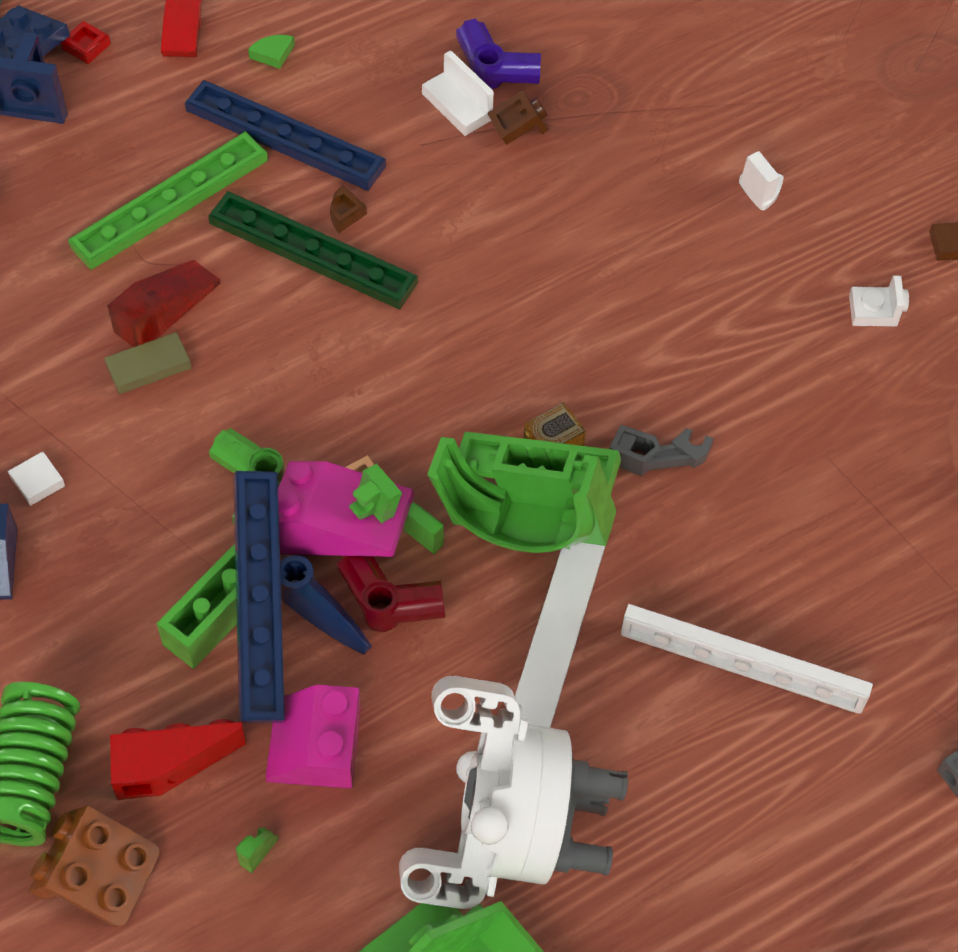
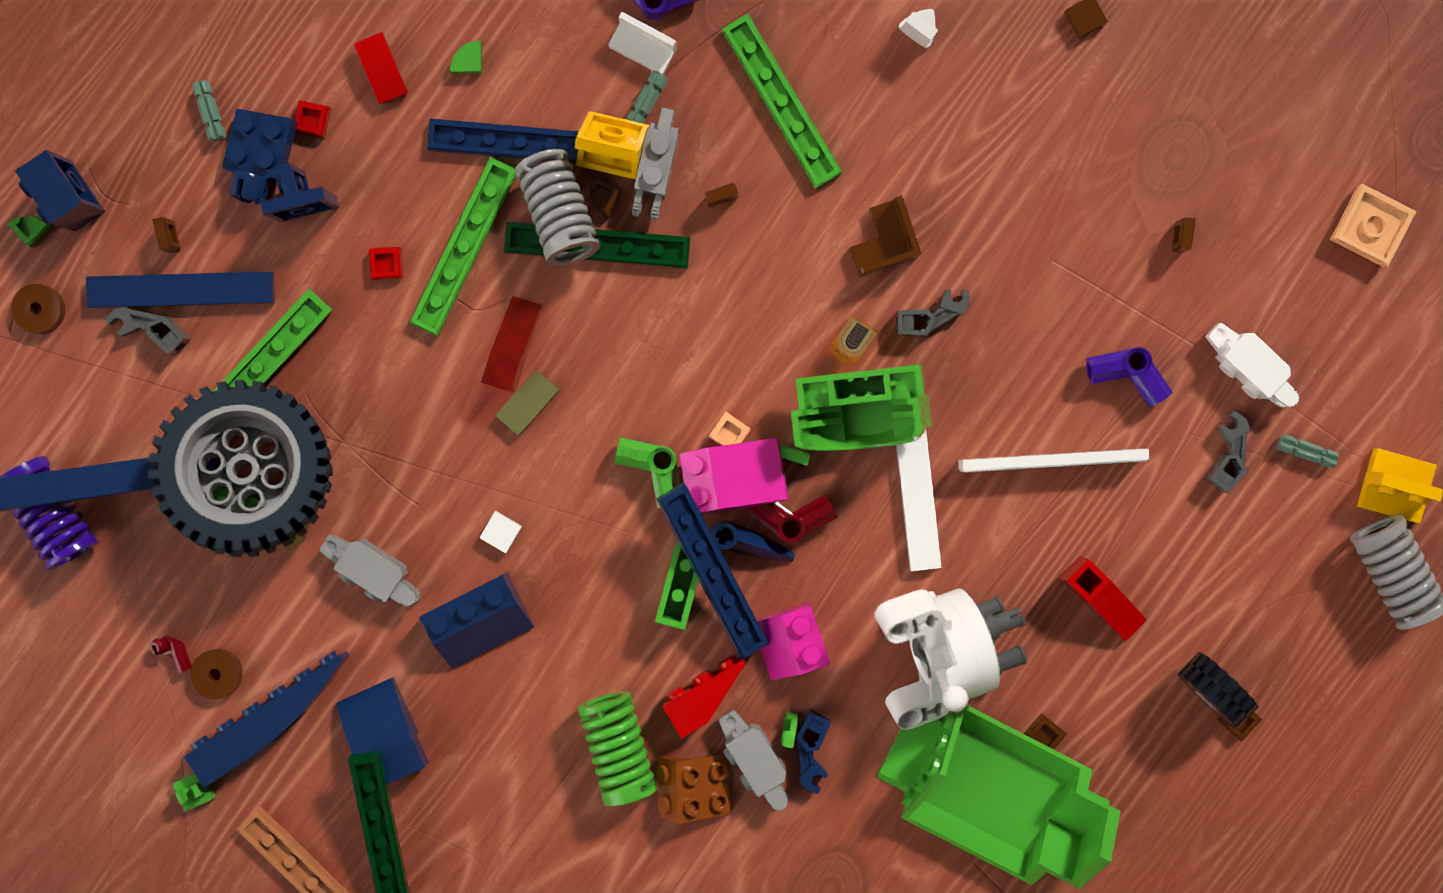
camera: 20 degrees left, 30 degrees up
bright green tile [349,463,402,524] -> none
reddish brown bracket [487,90,549,145] -> none
white bracket [849,275,909,327] -> none
none -> red tile [368,247,403,280]
none -> light grey piece [515,149,600,266]
none -> yellow bracket [575,111,649,180]
none -> sand green axle [625,70,668,124]
none -> light grey hinge [632,108,679,221]
none -> reddish brown tile [705,183,738,208]
none -> light grey hinge [718,709,788,811]
none -> bright green tile [721,13,842,189]
none -> dark blue piece [795,709,831,795]
none -> reddish brown panel [850,195,922,277]
none -> red slope [1059,556,1147,642]
none -> dark purple piece [1086,347,1173,407]

